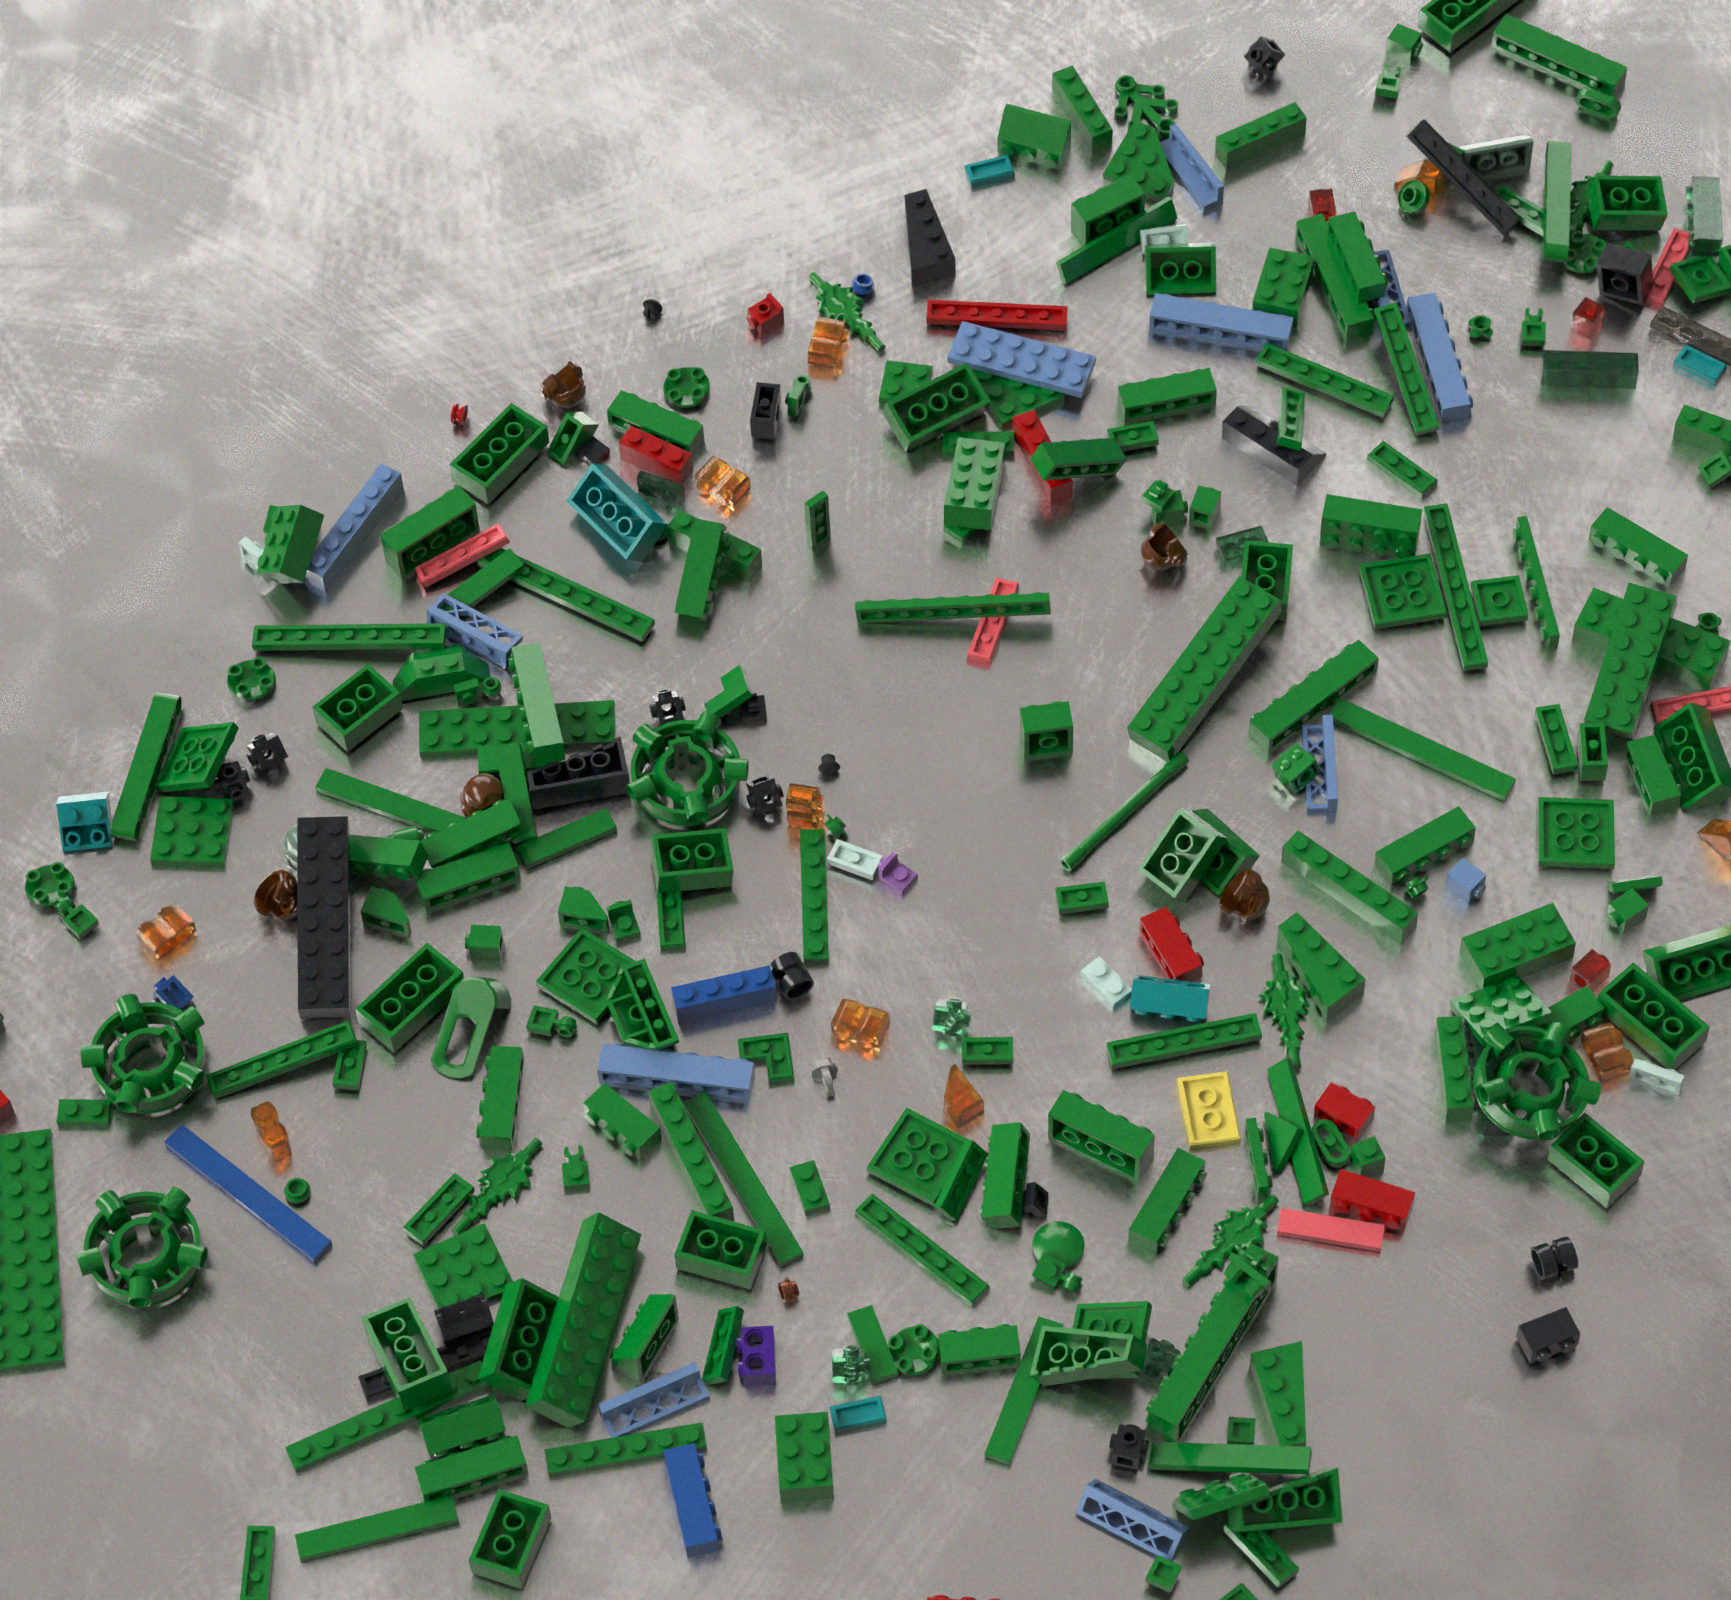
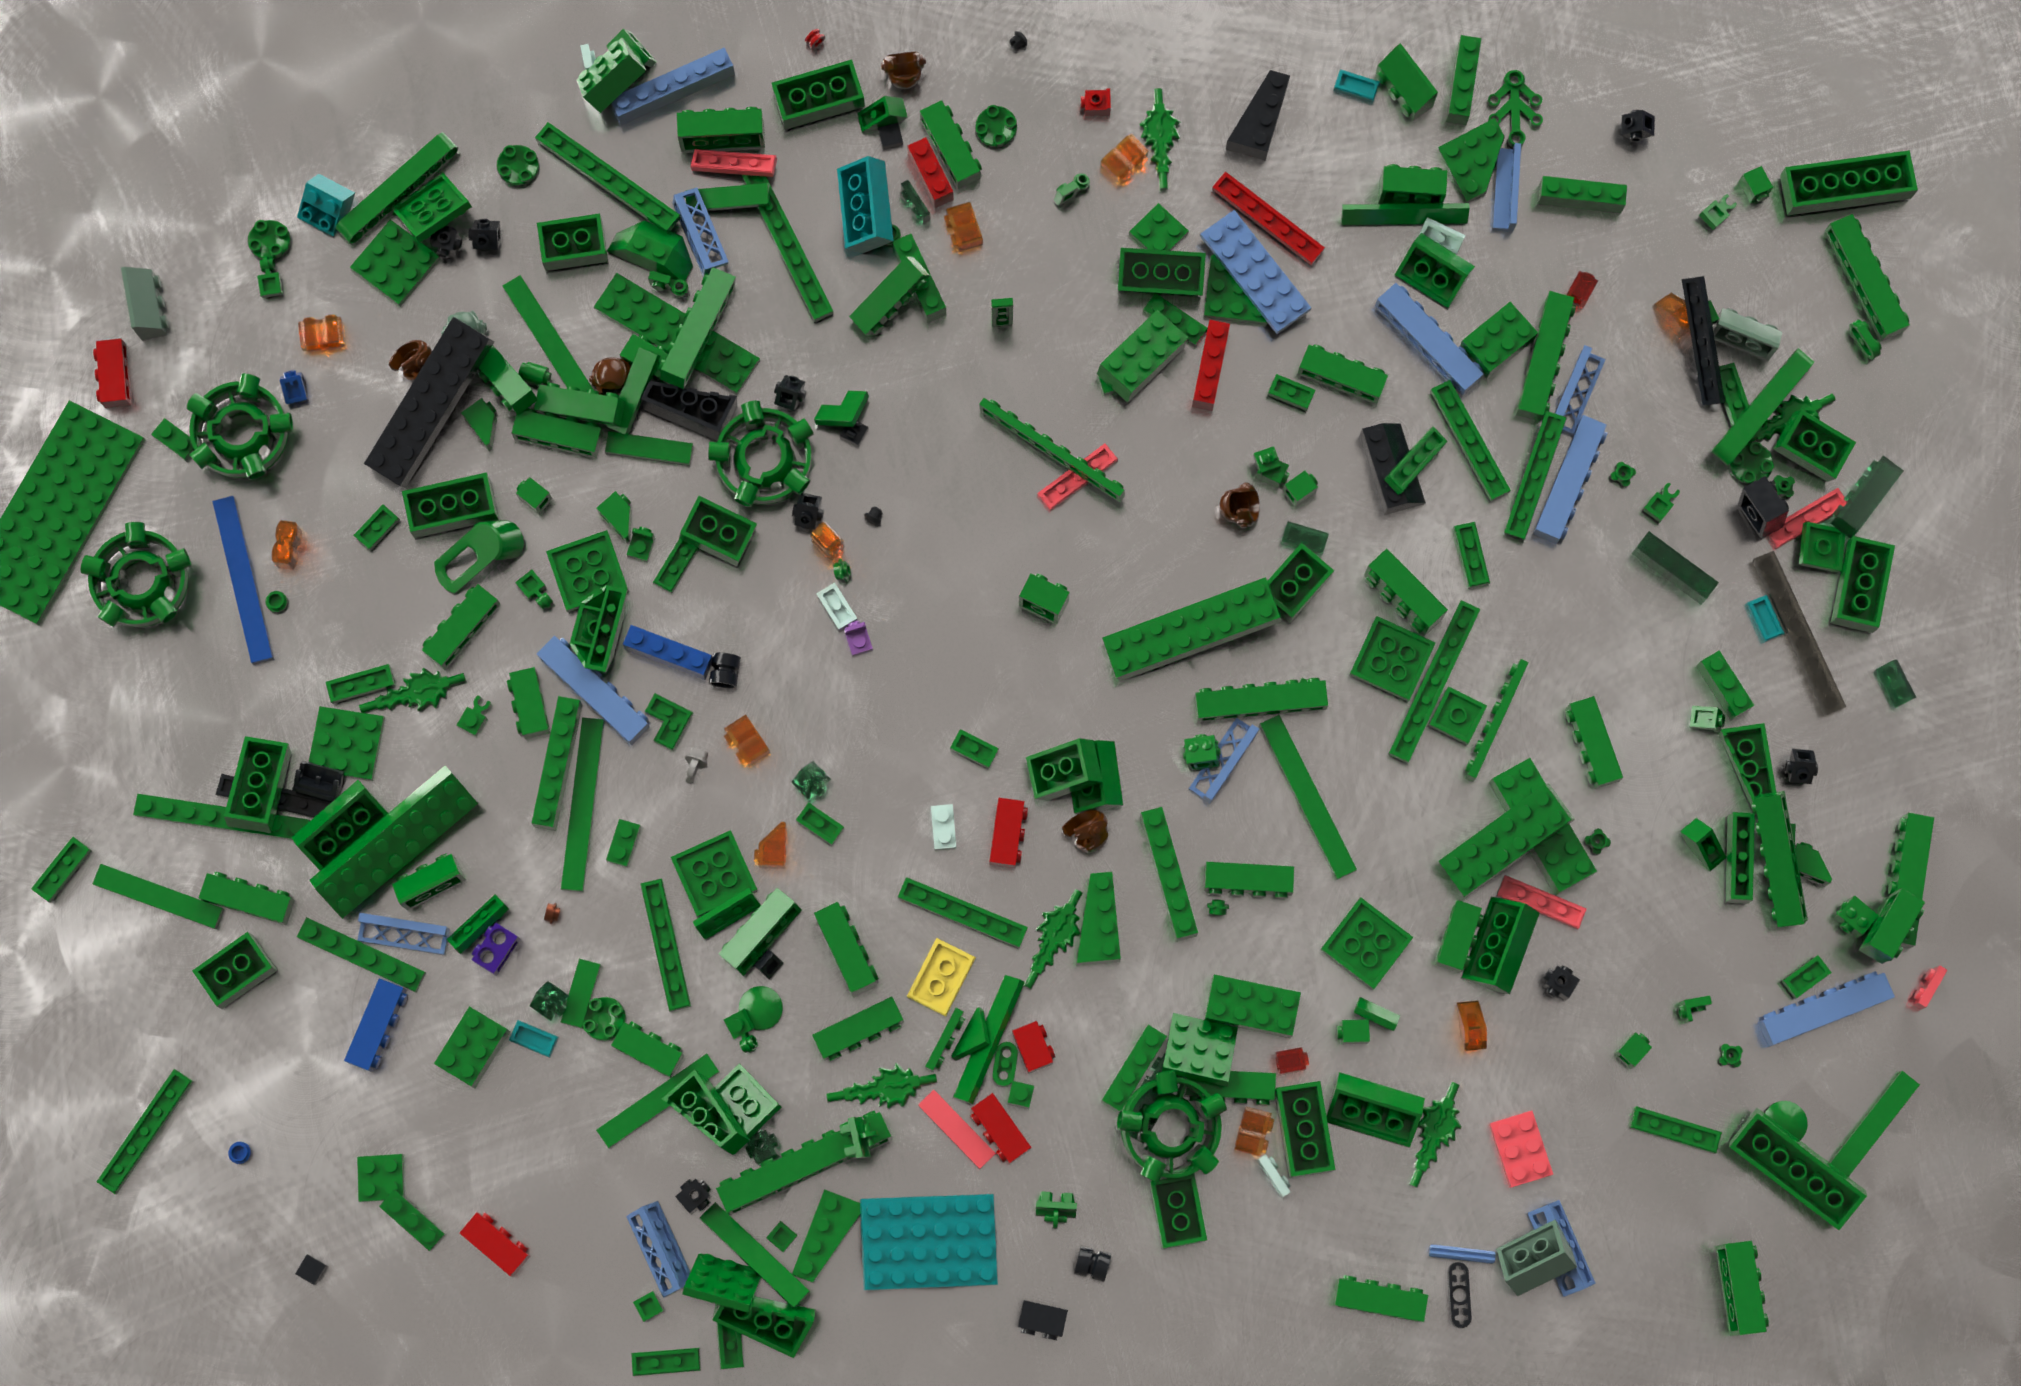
camera: 30 degrees right, 20 degrees up
green tile [206,1020,359,1100] -> none
green slope [417,1395,506,1457] -> none
green brick [674,1210,767,1289] -> none
black brick [750,382,781,439] -> none
green plate [800,829,829,965] -> none
blue plate [851,273,874,295] -> none
green brick [1030,438,1127,481] -> none
green piece [1060,751,1189,871] -> none
teal brick [1130,975,1211,1022] -> none
green brick [1327,211,1388,303] -> none
green plate [1398,180,1431,215] -> none
medium blue brick [1445,858,1486,904] -> none
green plate [1535,704,1578,774] -> none
clear red brick [1571,297,1606,340] -> none
green brick [1577,723,1608,781] -> none
none -> teal plate [860,1194,998,1290]
none -> green hips [1036,1191,1077,1229]

